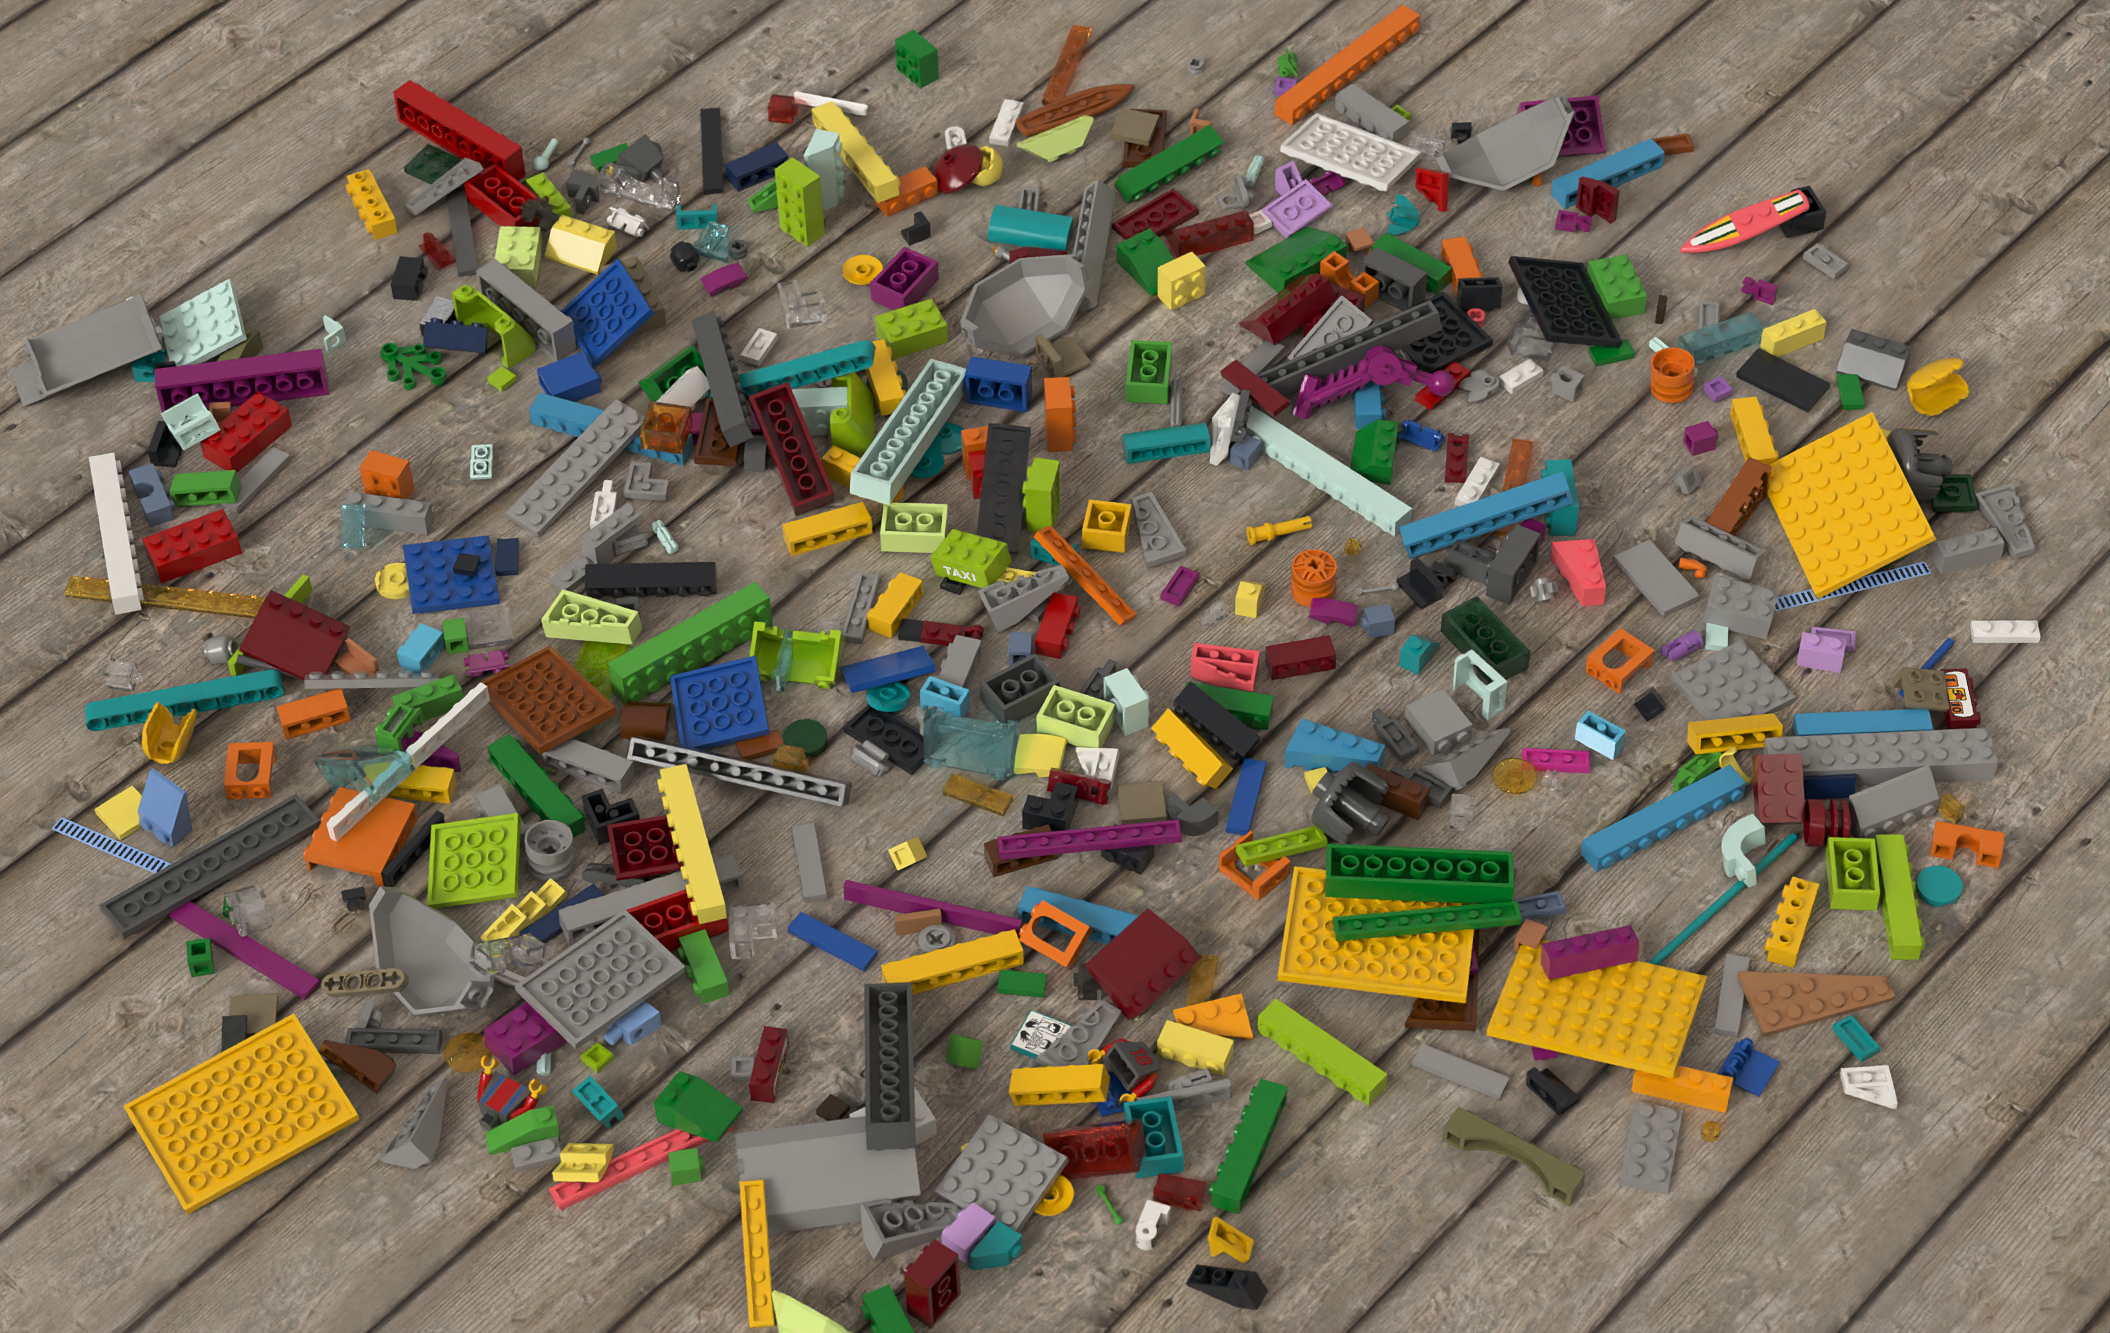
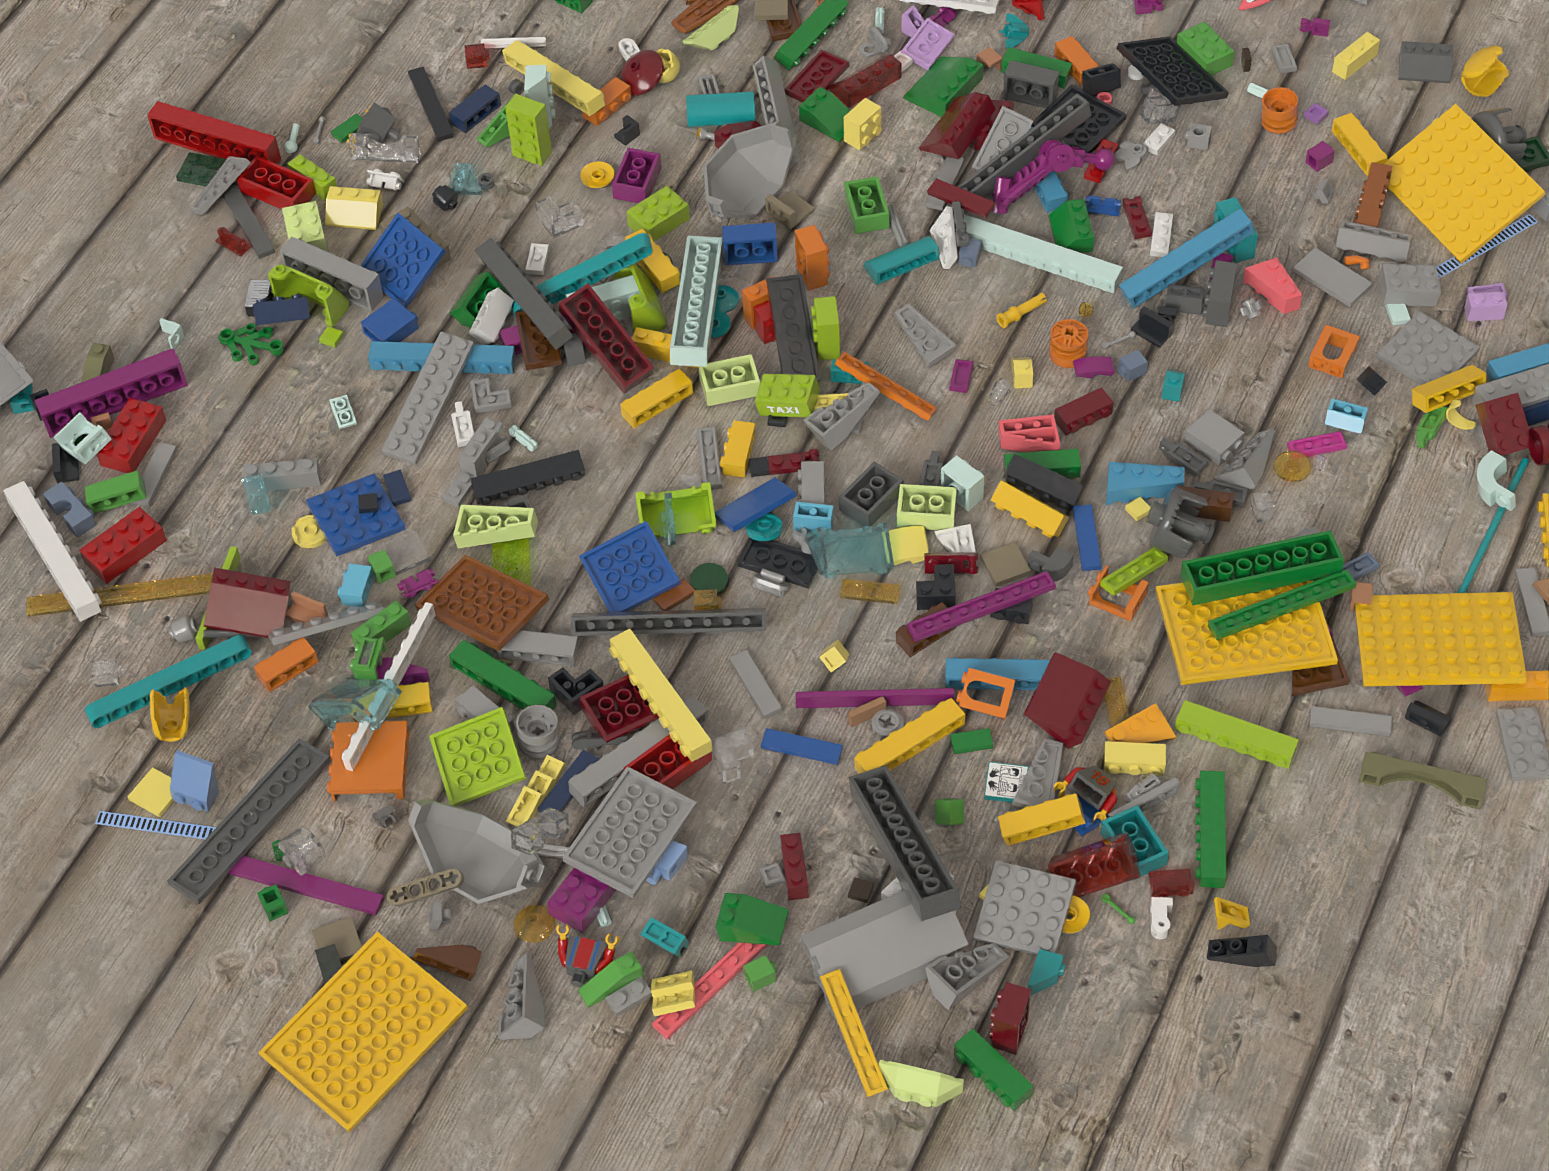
camera: 15 degrees left, 5 degrees up
light aqua plate [160,279,247,366] -> none
orange panel [224,742,277,800] -> none
yellow brick [345,169,398,240] -> none
dark grey tile [345,1028,443,1054] -> none
orange brick [359,450,415,499] -> none
black tile [382,811,445,887] -> none
black brick [391,256,428,301] -> none
clear smoke hips [520,195,560,232] -> none
dark grey brick [566,169,599,214] -> none
lime tile [580,1041,615,1073] -> none
bright green brick [608,582,773,704] -> none
reddish brown brick [621,701,671,741] -> none
clear orange brick [639,401,693,454] -> none
teal hinge [676,203,718,230] -> none
bright green brick [677,929,729,1004] -> none
magenta slope [701,262,748,297] -> none
lavender brick [941,1202,996,1264] -> none
white plate [989,99,1024,147] -> none
sand blue brick [1009,632,1032,666] -> none
red brick [1035,592,1081,659] -> none
clear smoke brick [1074,963,1102,1000] -> none
yellow brick [1082,499,1131,553] -> none
orange arch [1320,251,1379,309] -> none
clear green brick [1440,596,1530,683] -> none
light aqua panel [1453,650,1507,720] -> none
clear orange tile [1493,438,1534,537] -> none
magenta brick [1541,925,1639,980] -> none
dark azure brick [1581,765,1746,872] -> none
green tile [1588,339,1635,366] -> none
medium lavender hinge [1660,630,1704,661] -> none
clear light blue brick [1677,312,1764,365] -> none
black tile [1736,348,1830,412] -> none
green tile [1836,374,1865,410] -> none

